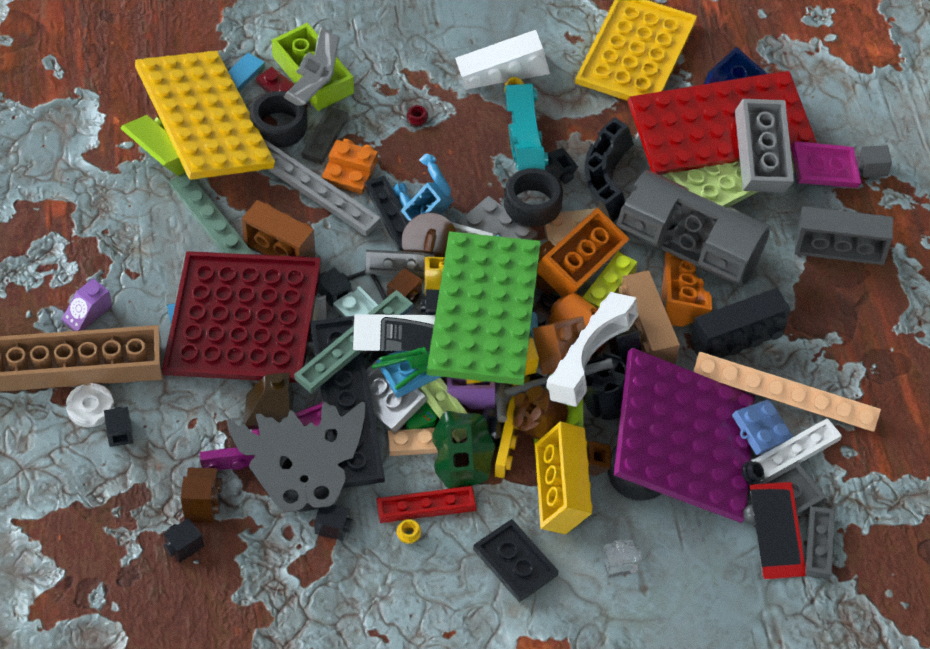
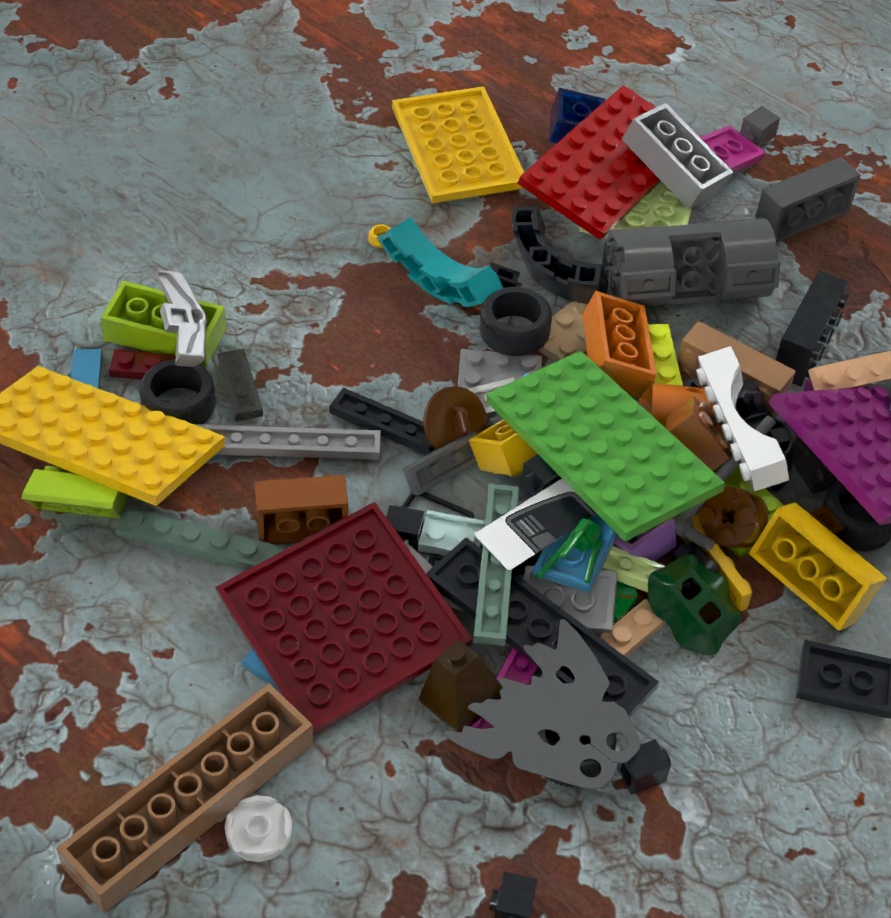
camera: 40 degrees left, 5 degrees down
medium lavender slope [62,278,112,331] -> none
black brick [104,407,133,447] -> none
reddish brown brick [181,467,223,523] -> none
magenta plate [199,447,255,472] -> none
orange plate [321,139,378,195] -> none
red tile [376,486,476,523] -> none
reddish brown brick [387,268,422,304] -> none
dark azure torso [392,154,454,221] -> none
yellow plate [397,519,421,544] -> none
dark red plate [407,105,428,126] -> none
white wedge [455,30,550,90] -> none
orange wedge [661,251,712,327] -> none

